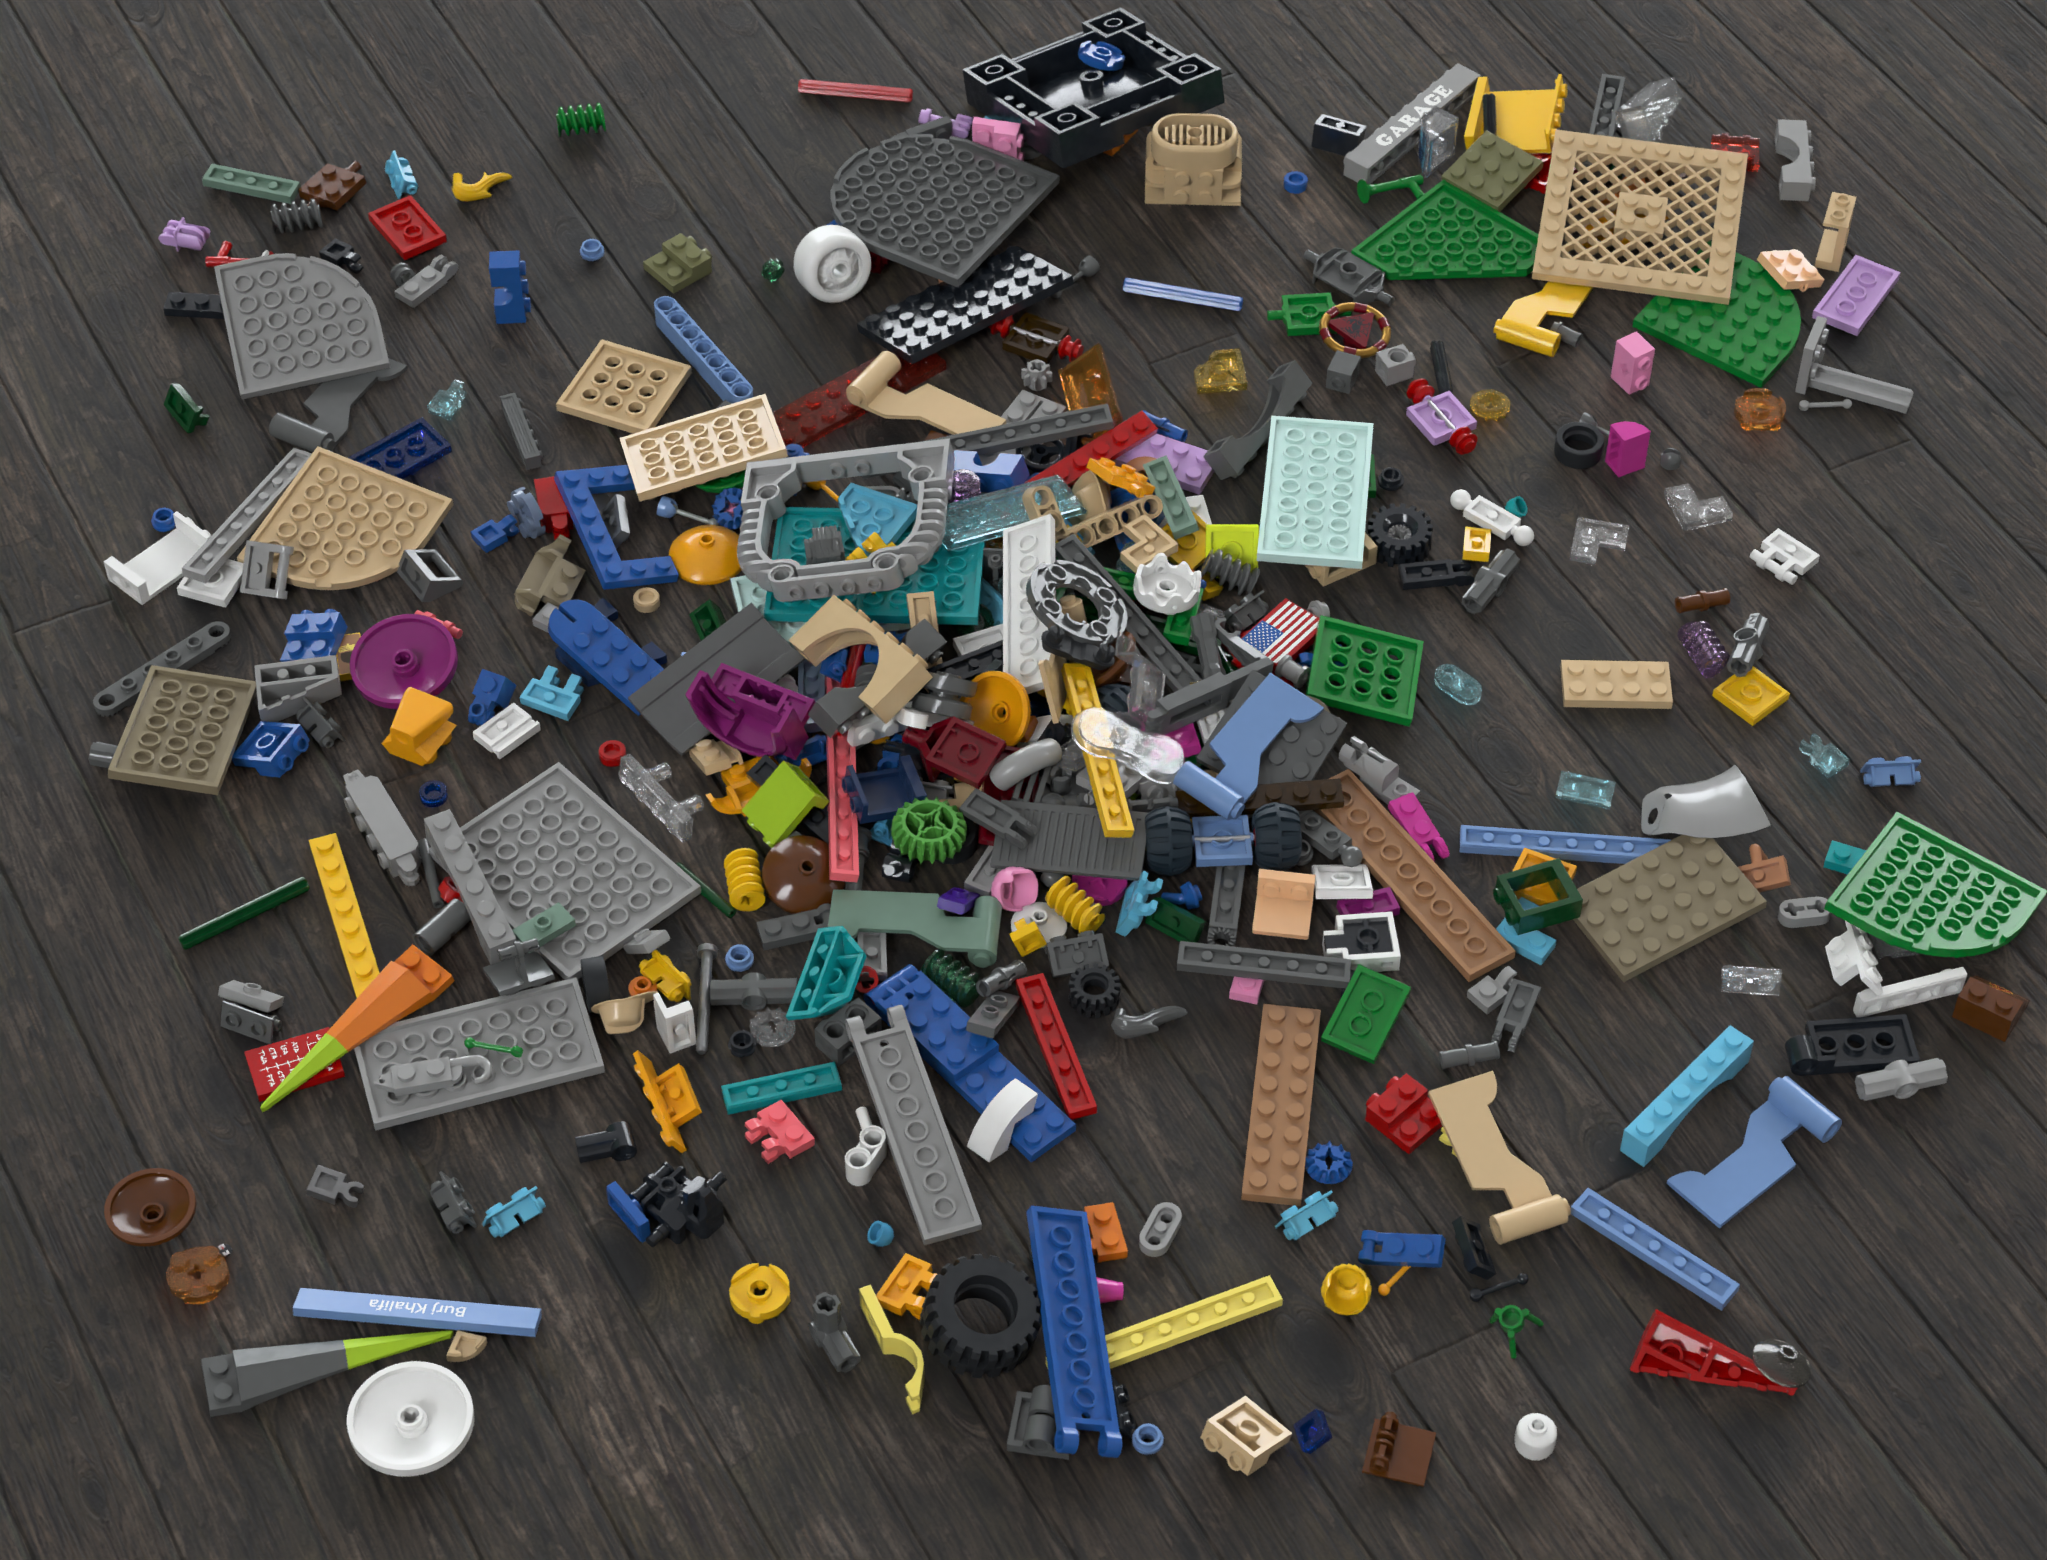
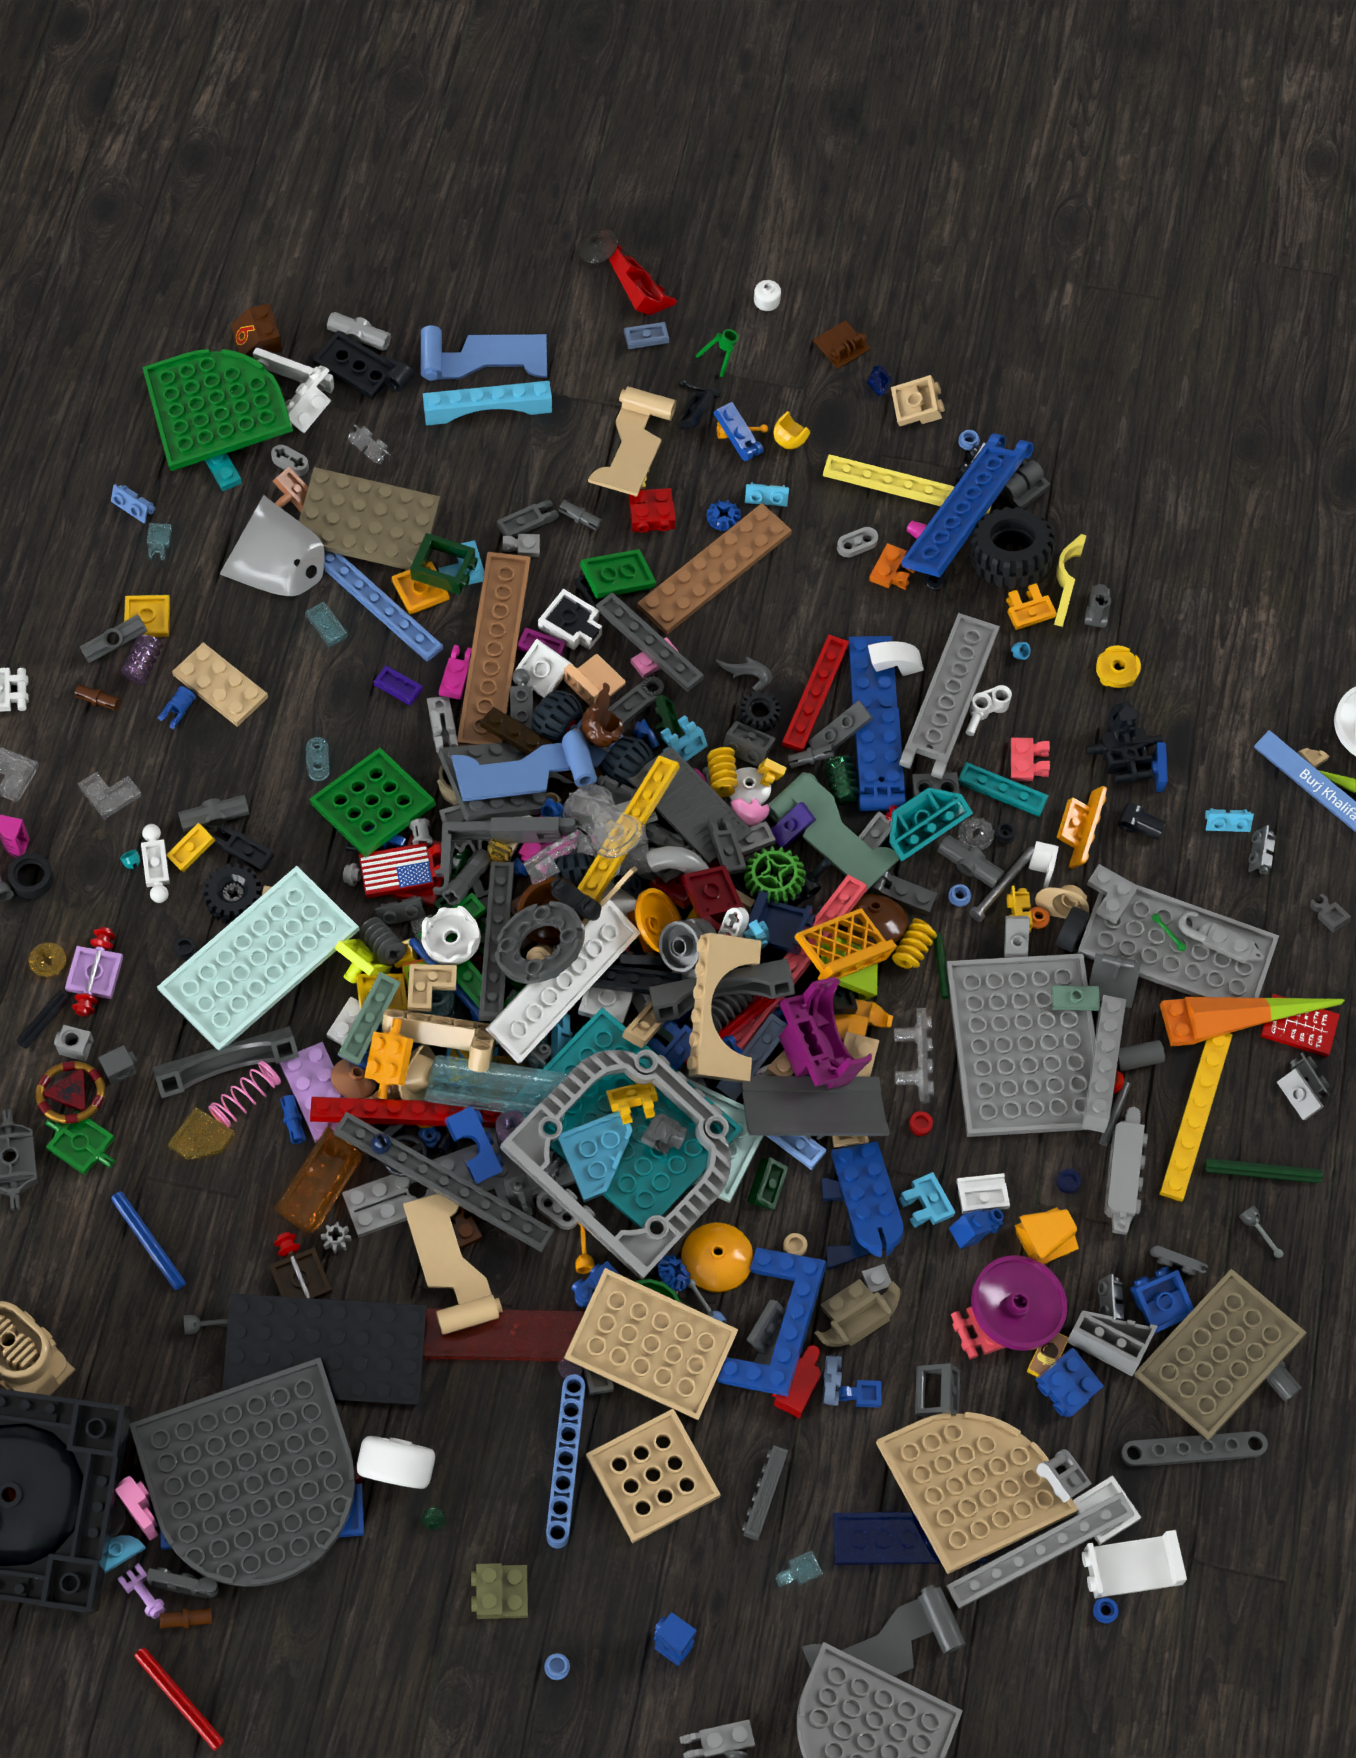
camera: 145 degrees left, 15 degrees up
dark green plate [163,384,210,433] -> none
medium blue plate [1571,1188,1740,1311] -> none
none -> blue hinge [158,686,196,729]
none -> reddish brown pin [160,1608,212,1629]
none -> bright pink piece [208,1061,281,1129]
none -> dark blue hinge [371,1133,391,1154]
none -> dark purple plate [373,665,423,706]
none -> blue plate [541,798,563,818]
none -> reddish brown hair [581,683,623,747]
none -> sand blue plate [624,322,669,349]
none -> medium azure hinge [743,920,770,949]
none -> light orange fence [794,908,897,980]
none -> light grey plate [1087,864,1139,925]
none -> dark grey plate [1150,1246,1208,1276]
none -> hinge [1239,1205,1283,1258]

